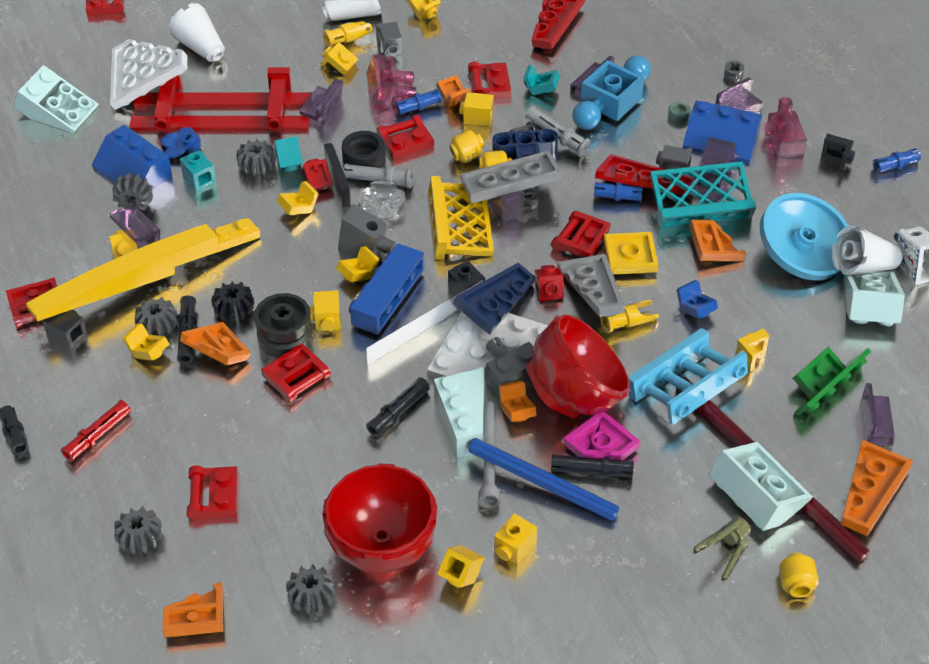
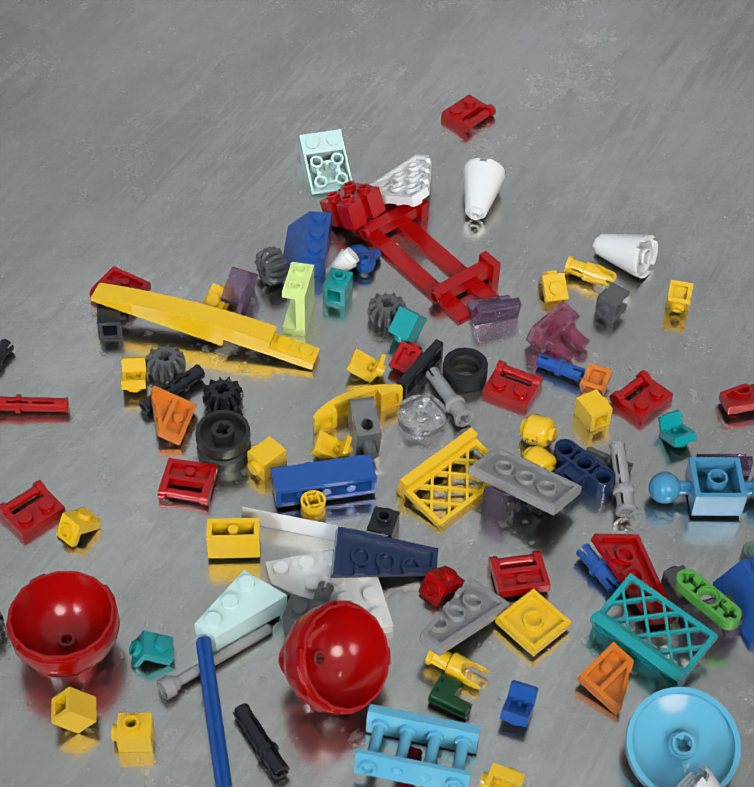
camera: 50 degrees right, 0 degrees up
black pin [366,377,430,437] -> none
orange bracket [499,380,536,422] -> none
dark pink plate [564,412,640,460] -> none
none -> yellow bracket [56,507,102,547]
none -> teal bracket [129,630,174,668]
none -> yellow brick [206,518,260,558]
none -> yellowish green panel [282,262,315,337]
none -> yellow wheel [300,490,326,523]
none -> yellow slope [313,384,403,435]
none -> red brick [319,181,386,231]
none -> white cone [325,247,359,274]
none -> dark green piece [428,673,472,719]
none -> bright green beam [675,569,742,630]

